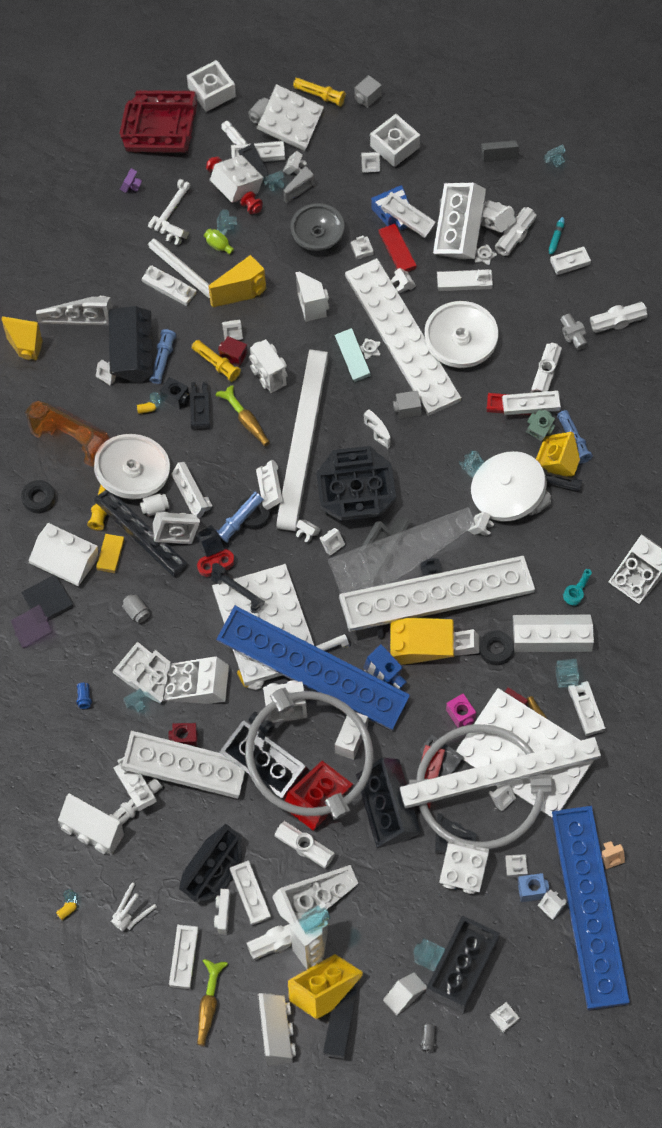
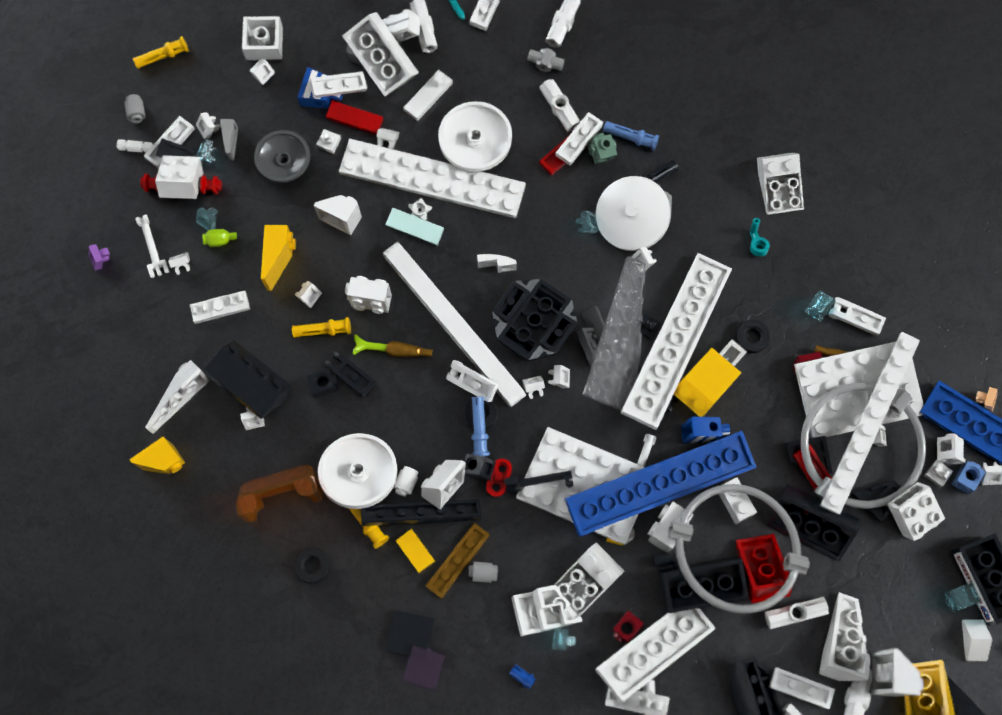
camera: 50 degrees left, 10 degrees up
white slope [29,523,98,586] -> none
dark red wedge [120,91,197,152] -> none
arm [137,392,161,414] -> none
white axle [148,239,210,298] -> none
medium blue pin [150,329,177,384] -> none
white hinge [171,462,213,518] -> none
white brick [187,60,236,112] -> none
dark red brick [218,336,248,368] -> none
white plate [257,84,323,151] -> none
clear light blue brick [298,905,331,935] -> none
light grey brick [355,76,382,108] -> none
light grey brick [393,390,421,419] -> none
dark pink brick [446,694,476,728] -> none
white plate [475,245,497,265] -> none
white slope [513,615,594,652] -> none
yellow slope [536,432,580,477] -> none
none -> pearl gold tile [426,523,490,599]
none -> white brick [937,434,966,466]

